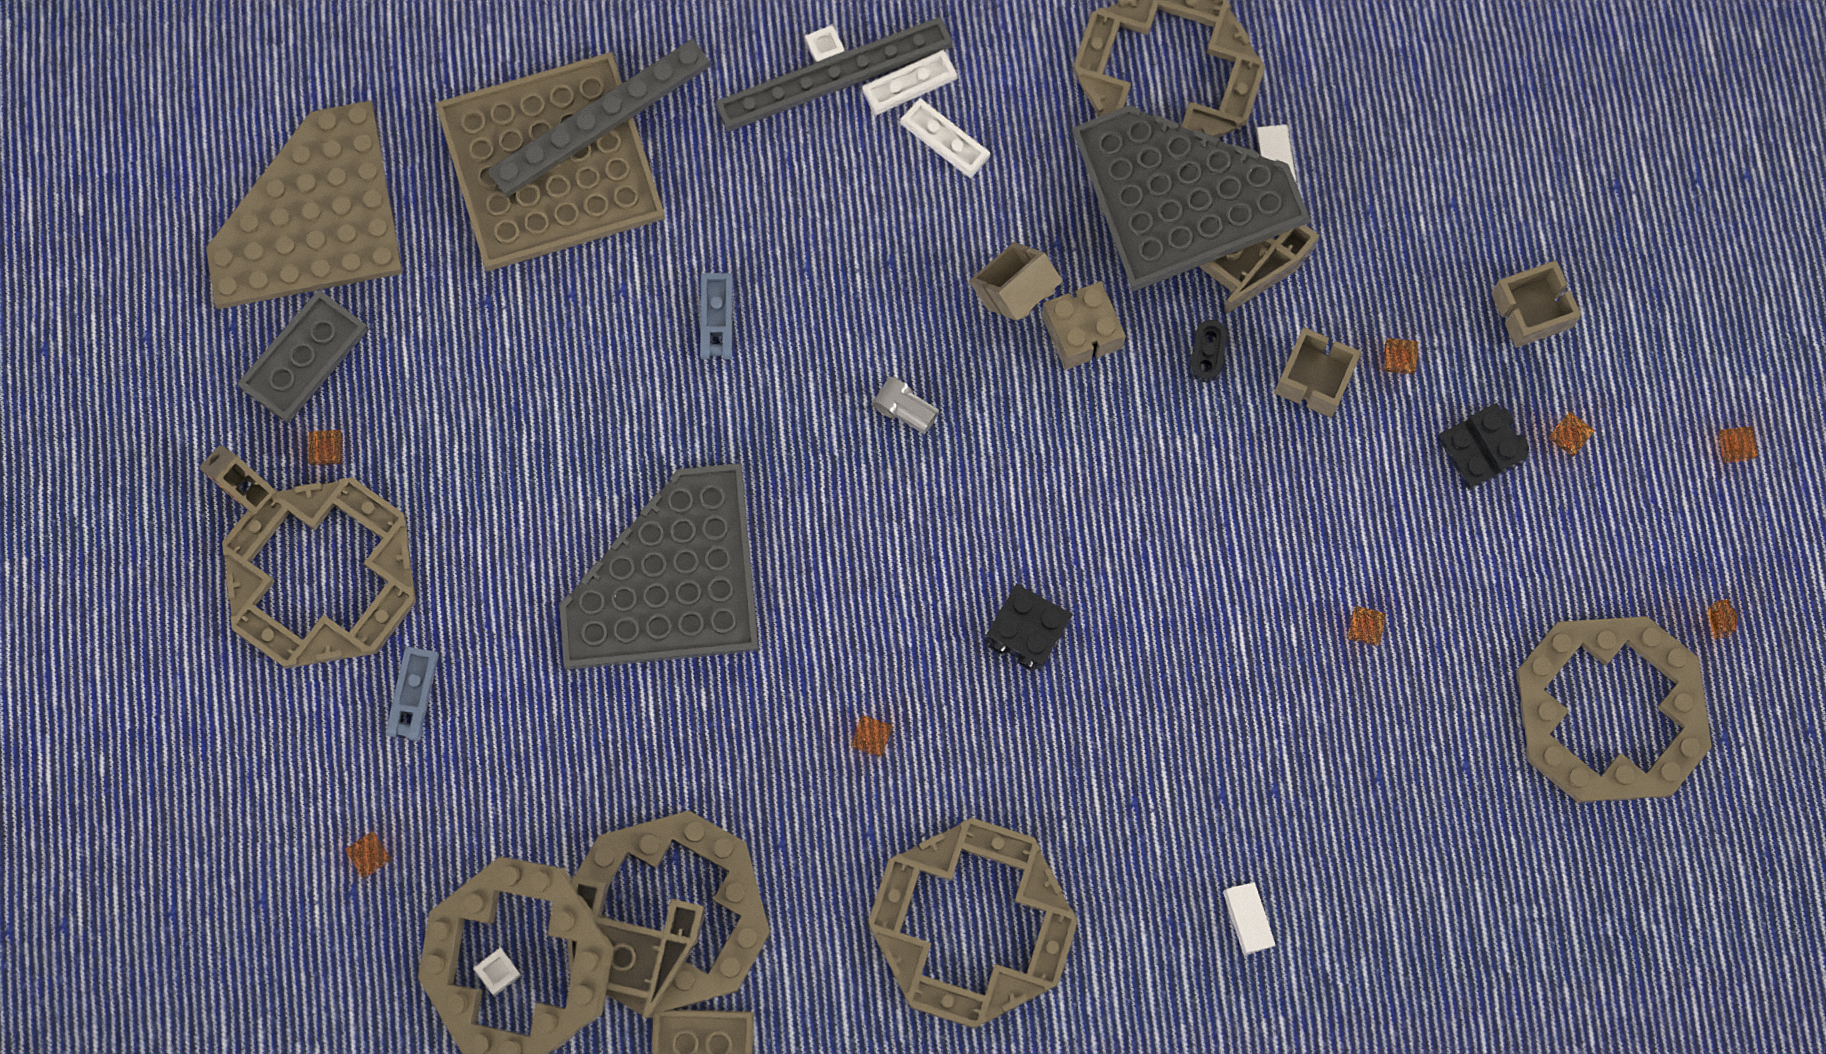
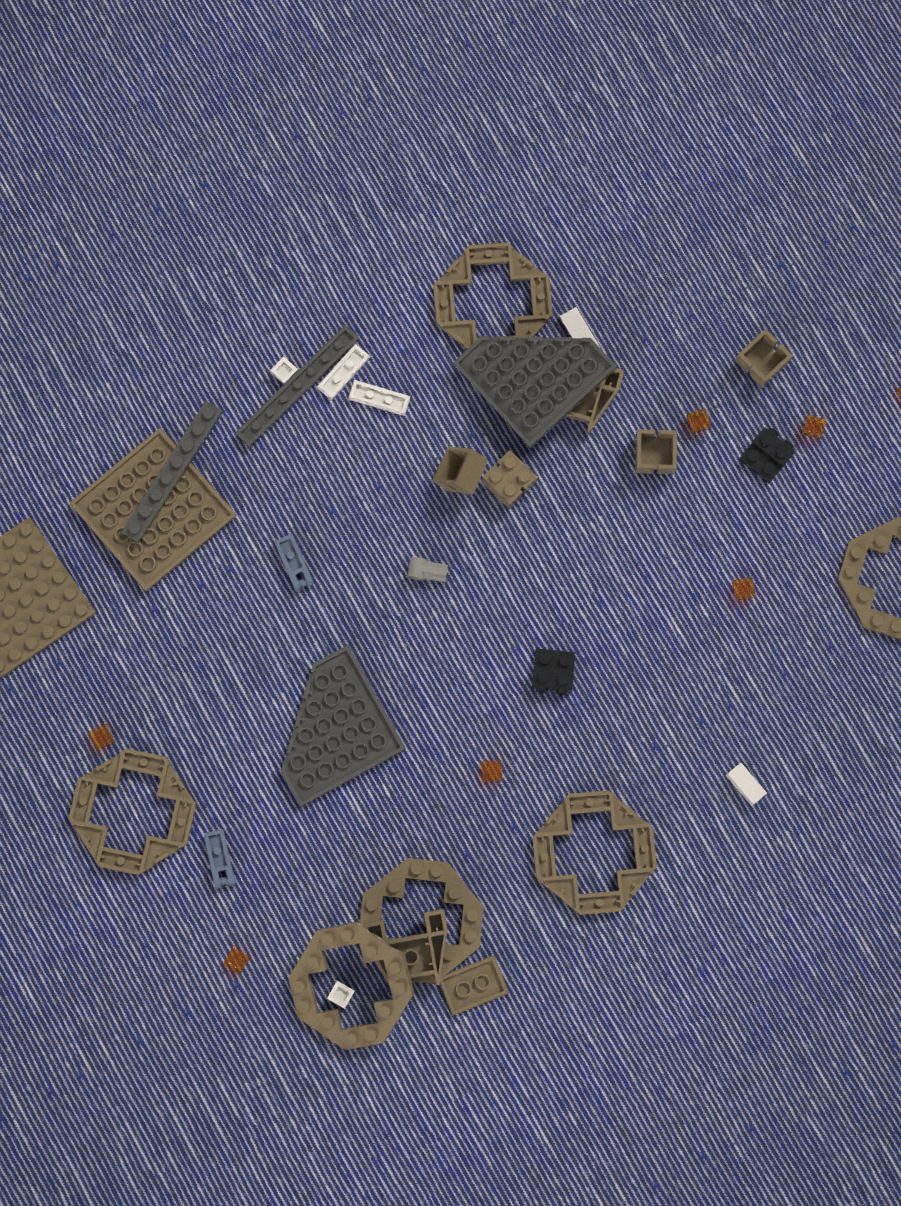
camera: 25 degrees left, 5 degrees up
dark tan torso [199,445,276,515] -> none
dark grey plate [237,289,369,424] -> none
black plate [1190,320,1227,382] -> none

